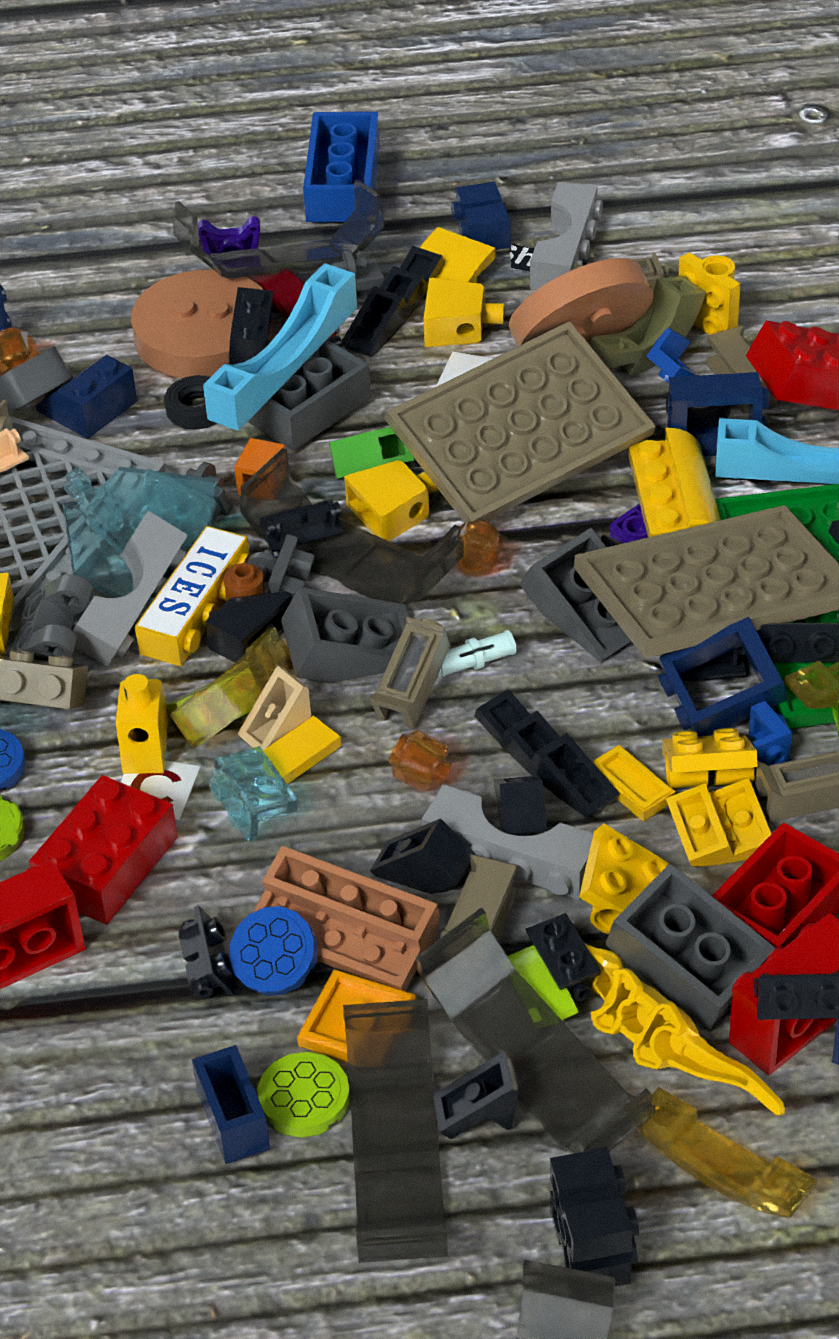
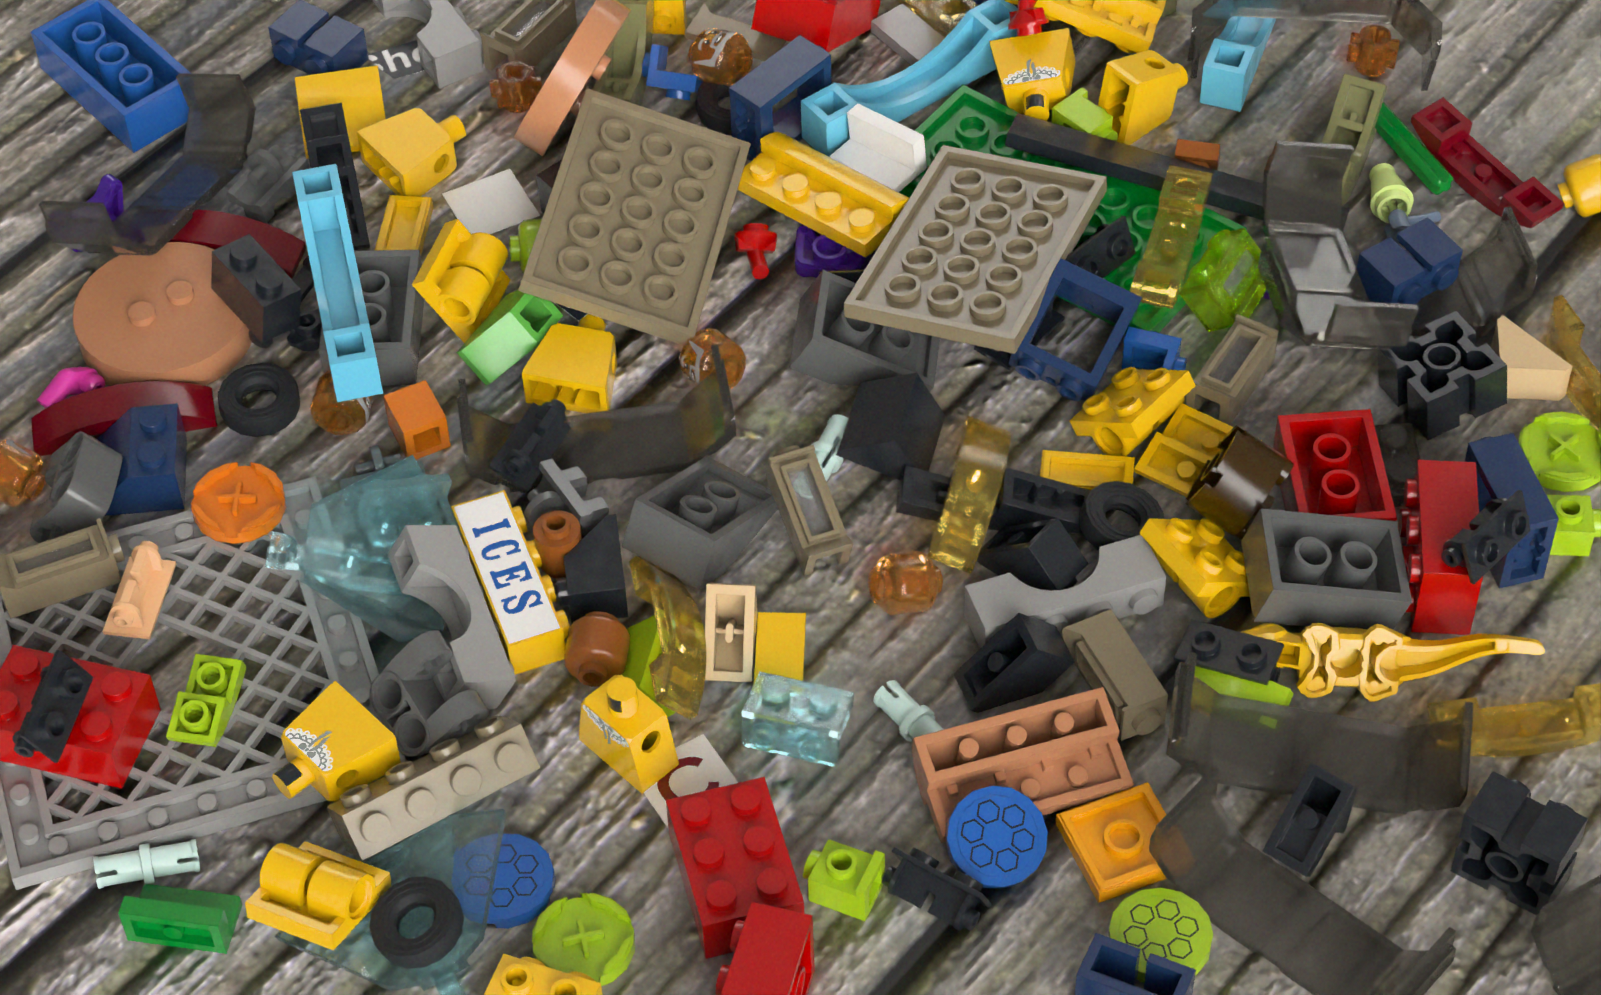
camera: 45 degrees left, 5 degrees up
none -> dark red slope [31,381,217,457]
none -> dark pink arm [36,367,105,408]
none -> orange tile [191,462,286,544]
none -> clear orange head [310,370,374,435]
none -> yellow tile [374,195,433,256]
none -> yellow plate [412,219,511,343]
none -> dark orange head [564,611,630,687]
none -> clear orange head [688,28,753,86]
none -> red plate [734,223,777,279]
none -> lime brick [803,839,885,921]
none -> white panel [830,104,927,192]
none -> black slope [836,373,945,480]
none -> light aqua pin [873,680,944,742]
none -> clear yellow slope [927,416,1011,574]
none -> black tyre [1079,481,1164,551]
none -> dark brown brick [1185,425,1294,539]

